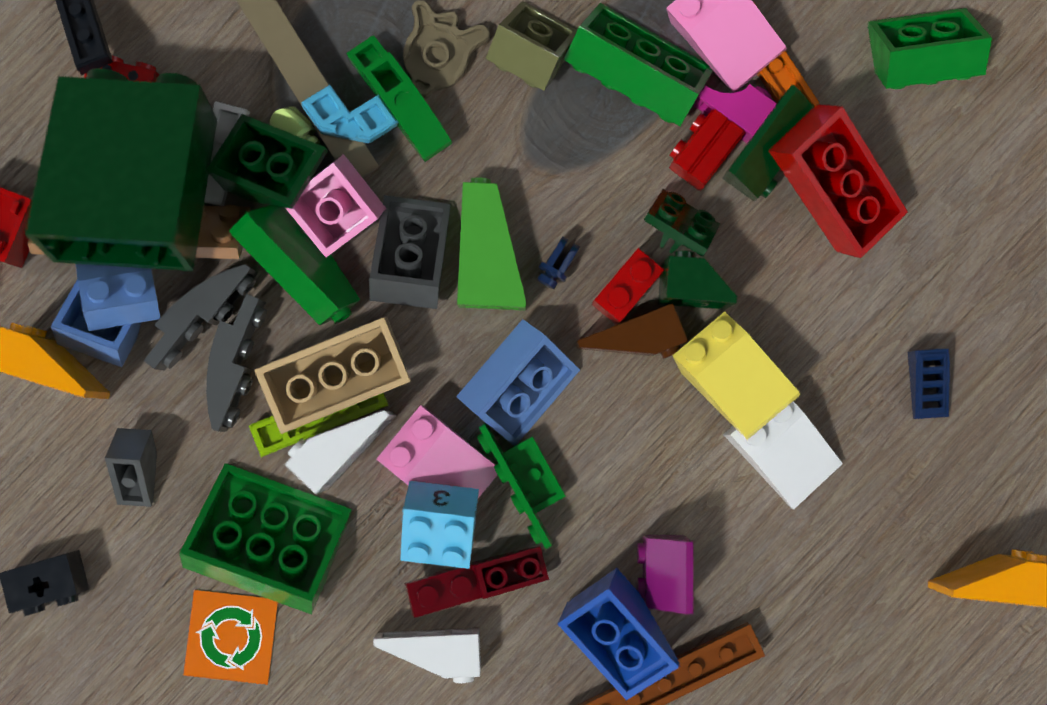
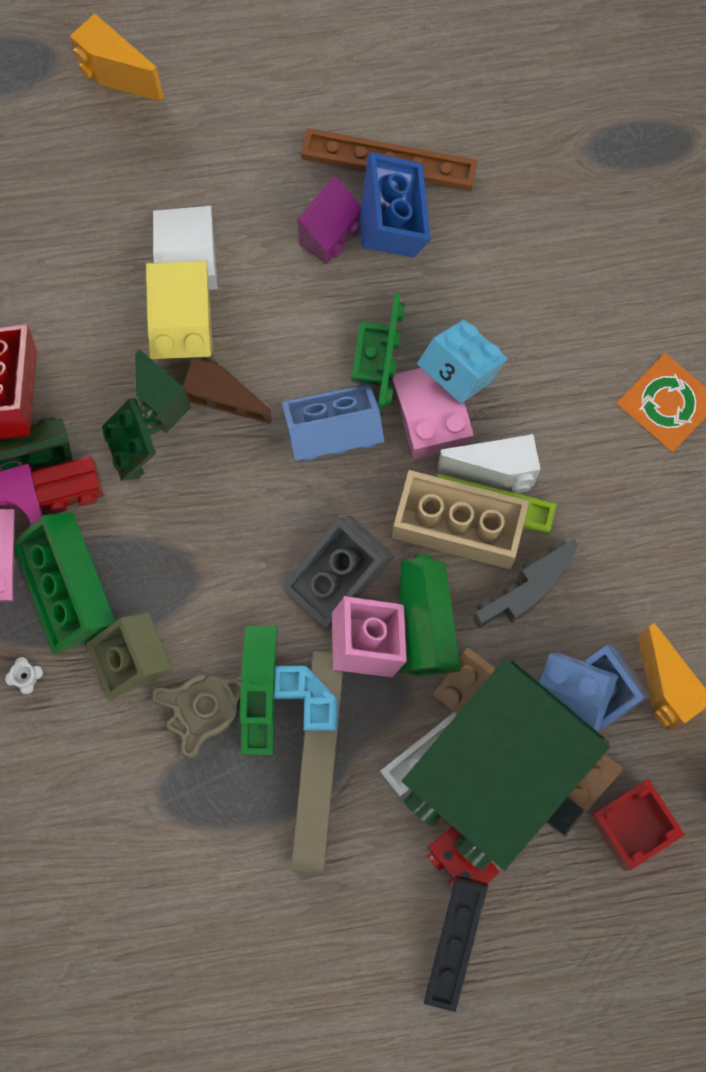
camera: 140 degrees left, 10 degrees down
dark grey slope [105,428,157,507] -> none
dark grey slope [144,264,258,371] -> none
green slope [179,463,352,615] -> none
dark green slope [206,114,328,209] -> none
yellowish green arm [270,106,320,145] -> none
white slope [373,628,481,683] -> none
dark red slope [404,546,549,618] -> none
bright green slope [457,178,526,311] -> none
dark blue arm [537,236,580,290] -> none
red brick [592,248,664,325] -> none
dark blue slope [908,349,950,419] -> none

